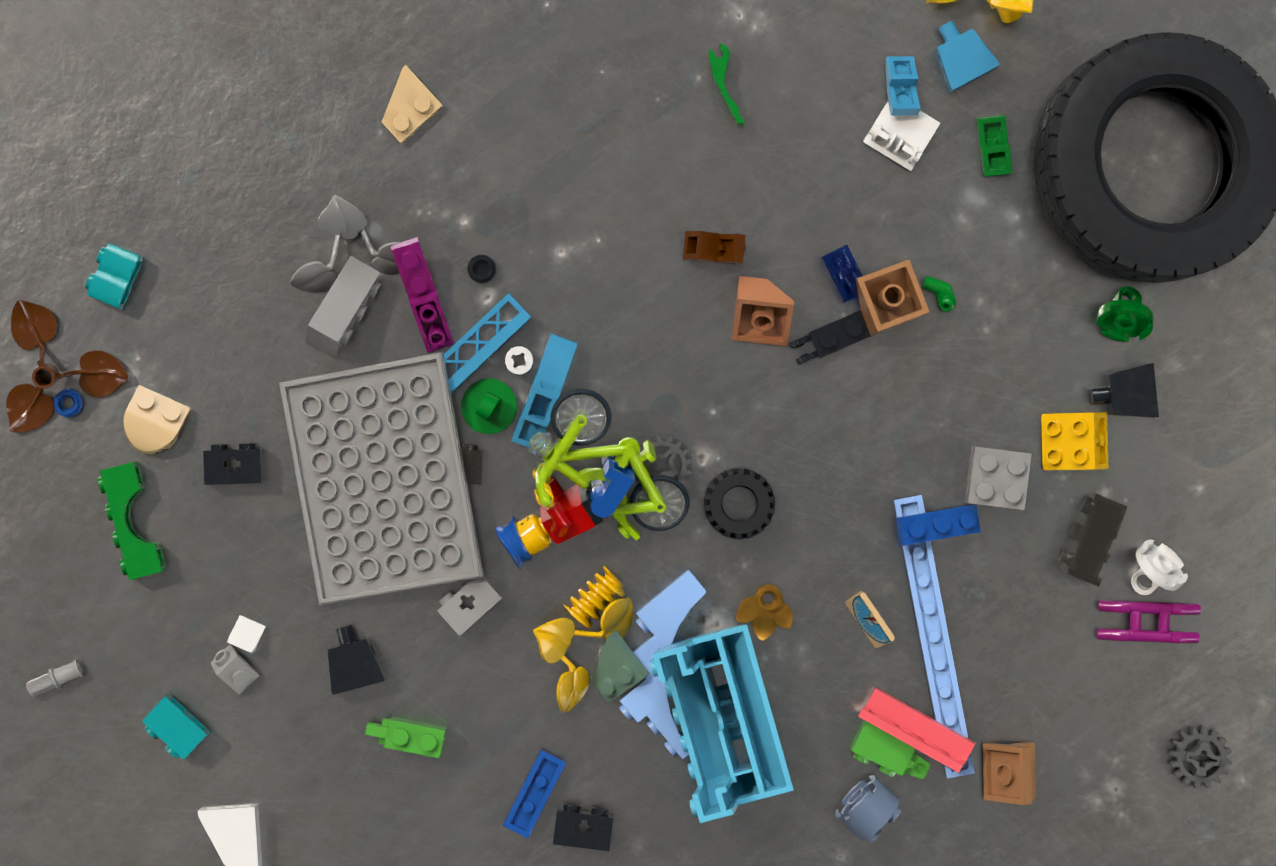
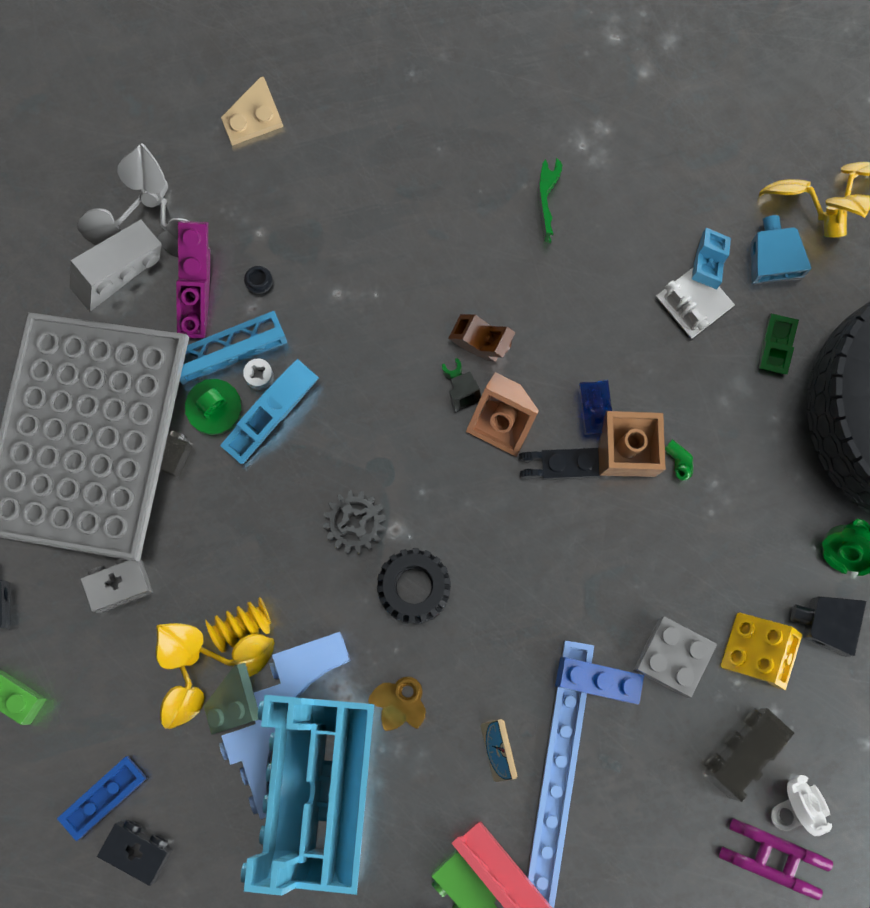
camera: 15 degrees right, 10 degrees down
piece [495,389,690,569] -> none
none -> pearl dark grey piece [442,358,481,411]

